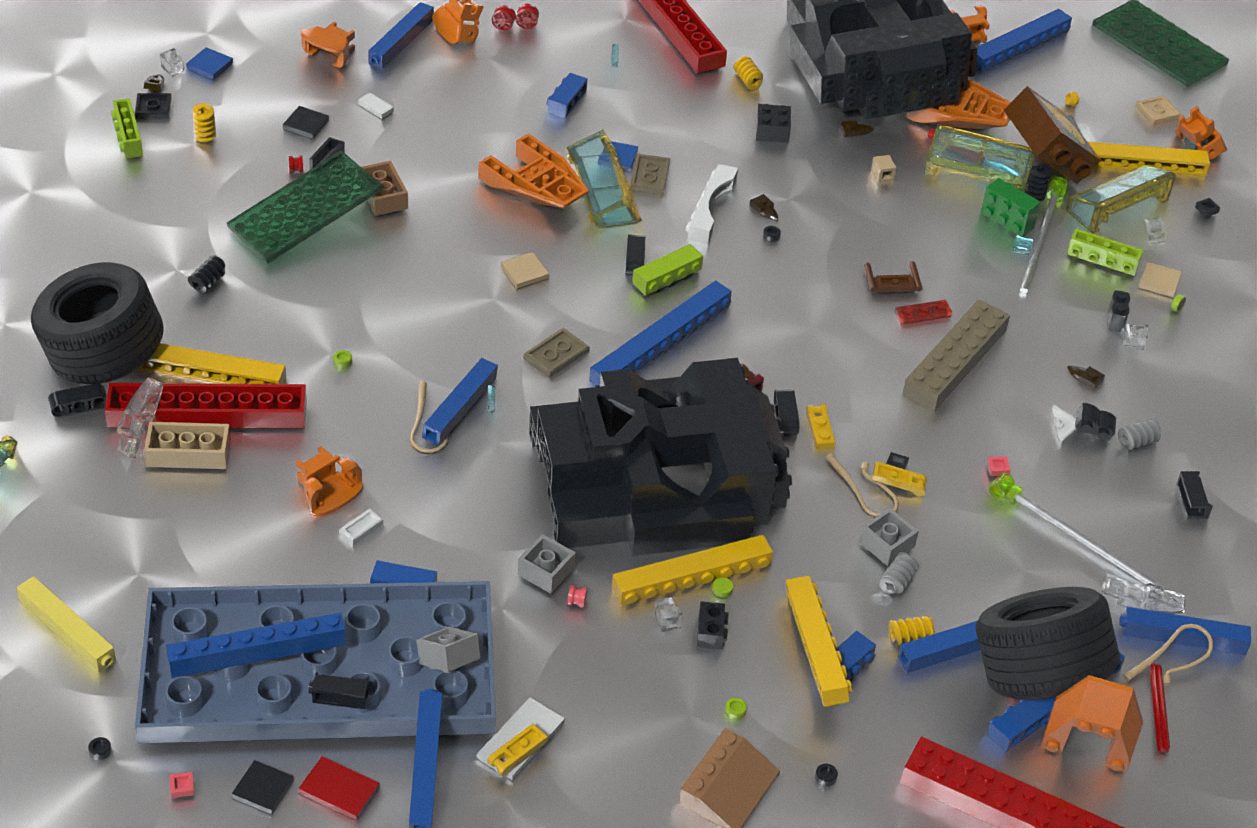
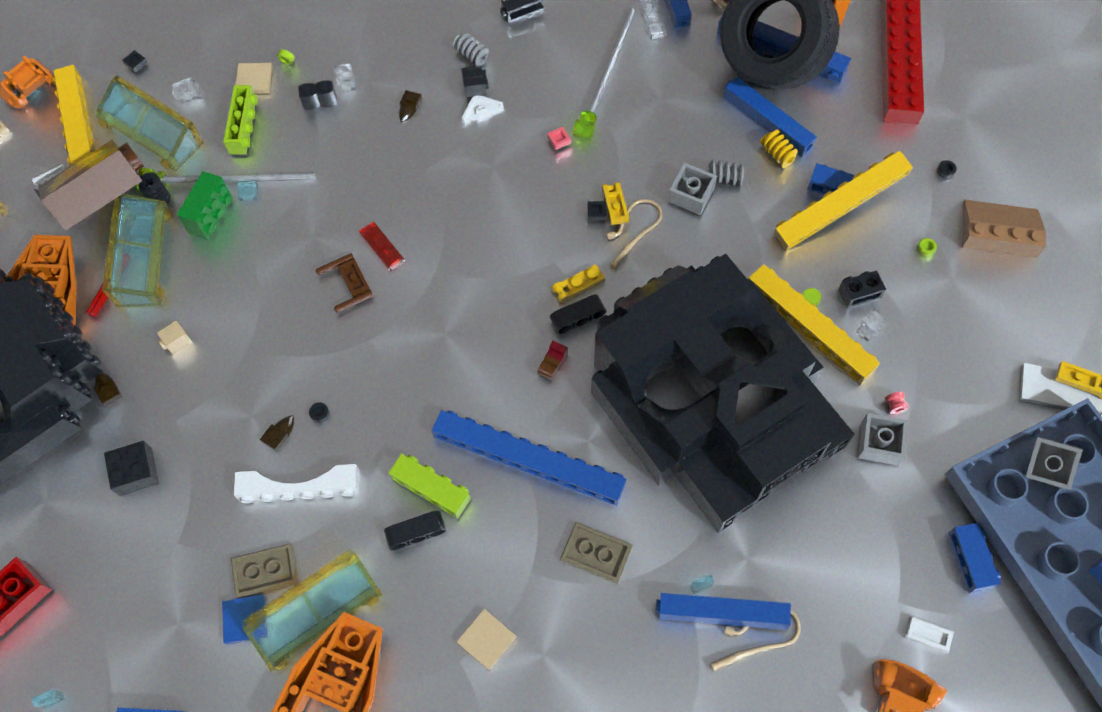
camera: 105 degrees left, 20 degrees up
yellow piece [733,56,763,90] -> none
dark tan brick [902,299,1010,412] -> none

